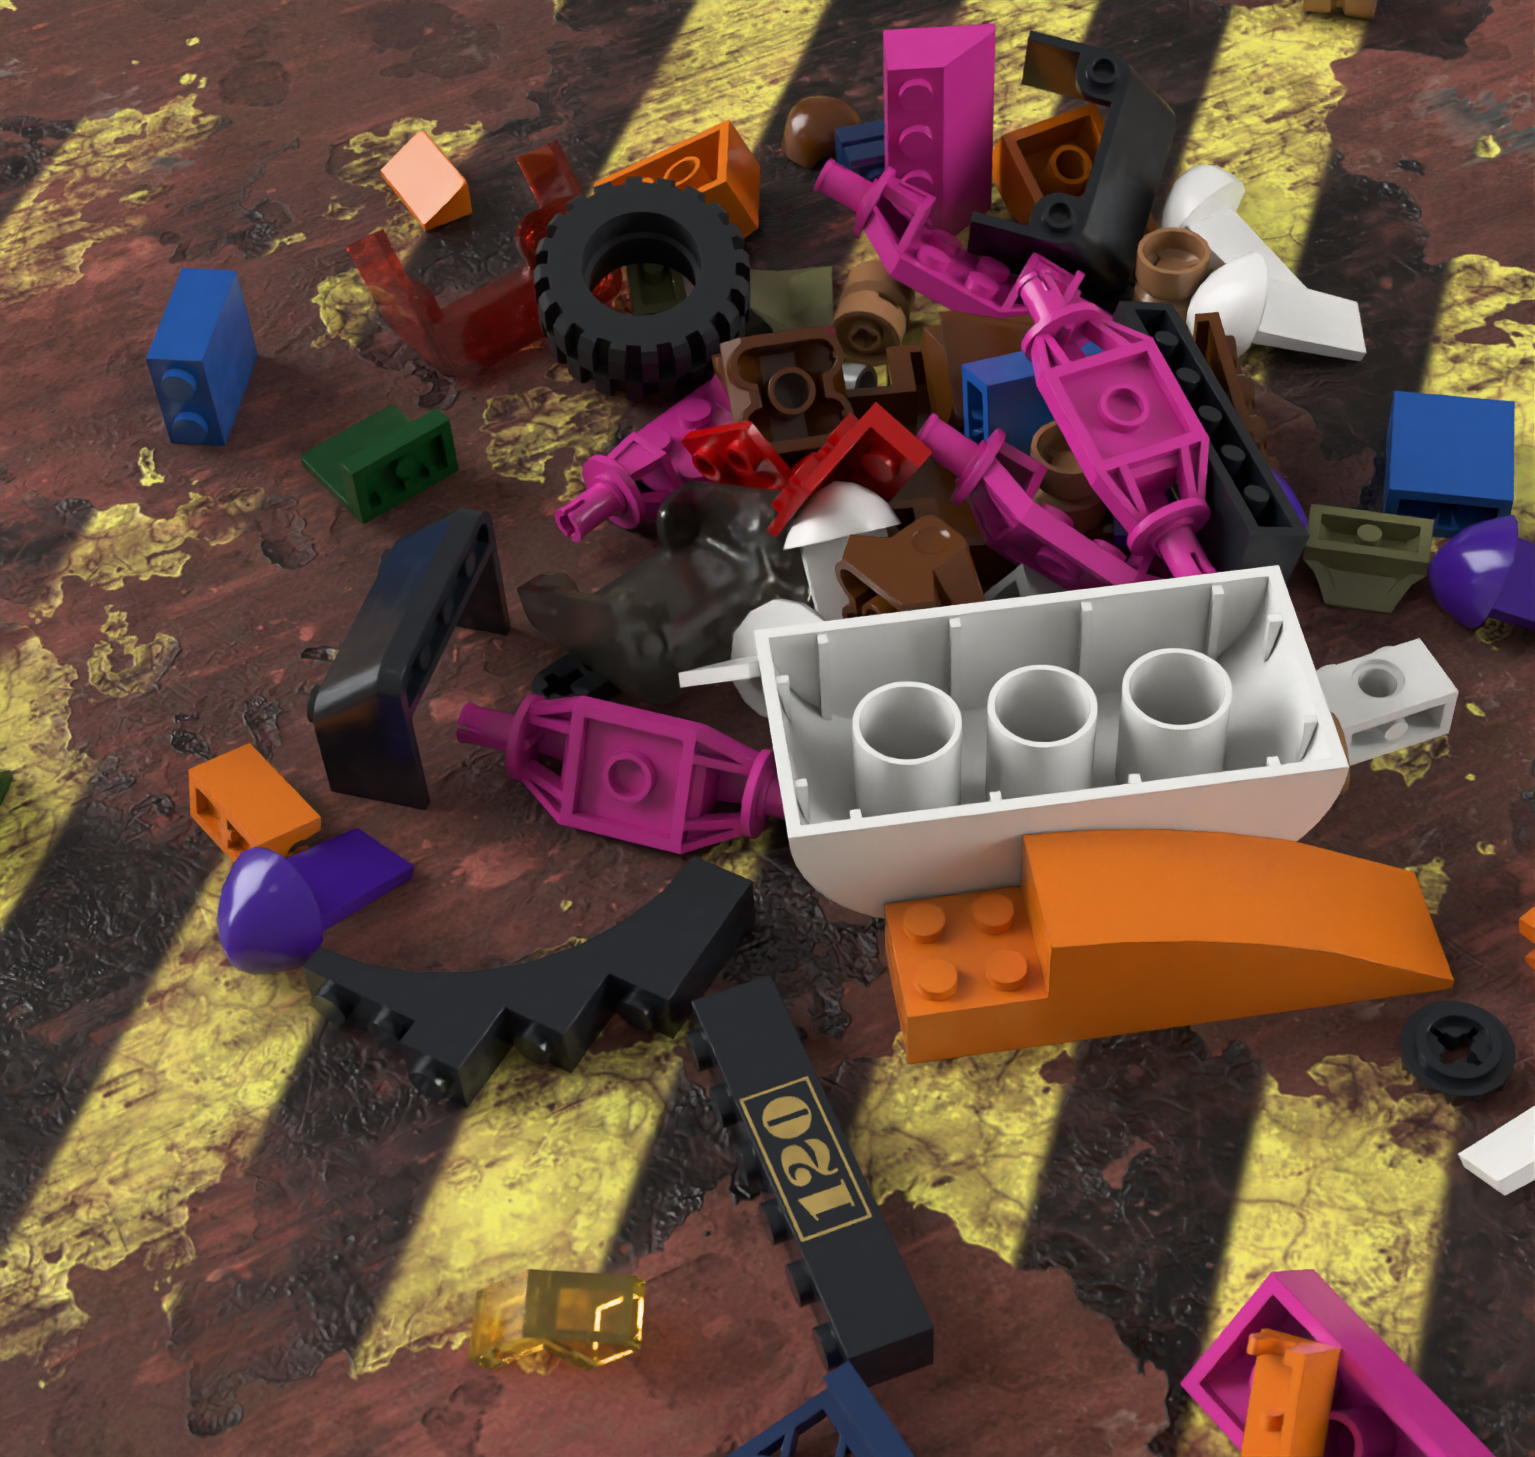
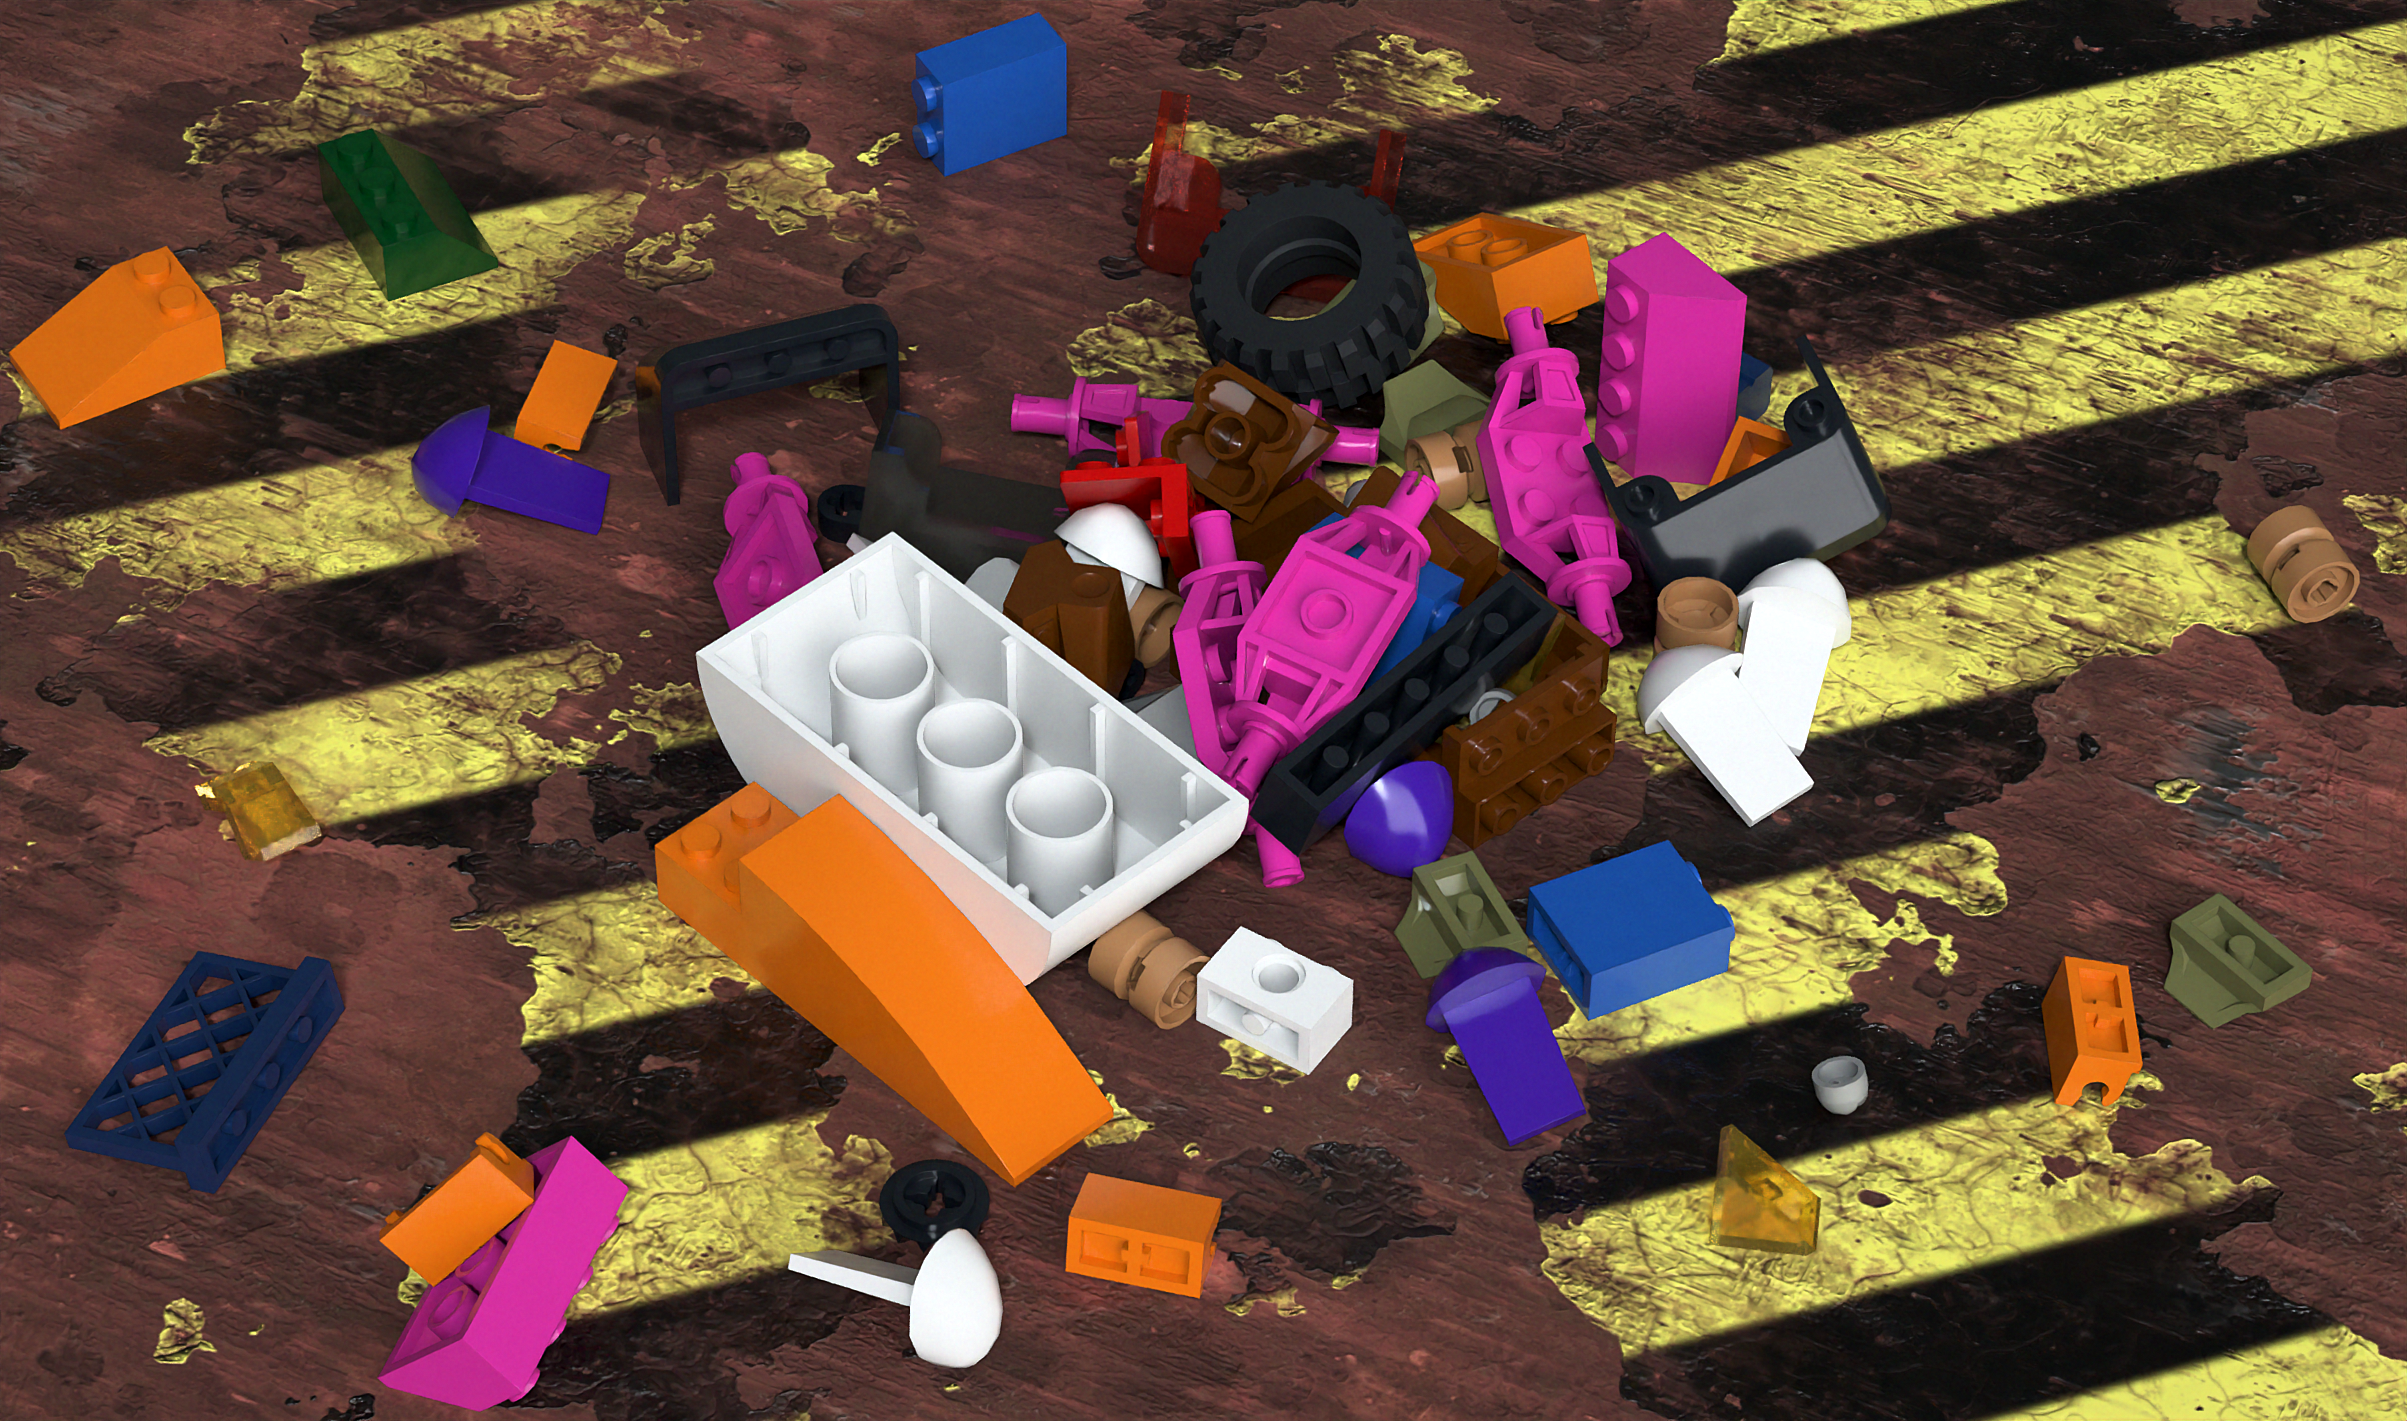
camera: 50 degrees right, 5 degrees down
dark green bracket [300,405,459,525] -> none
black arch [302,856,756,1108] -> none
slope [381,130,473,231] -> none
black brick [685,975,934,1388] -> none

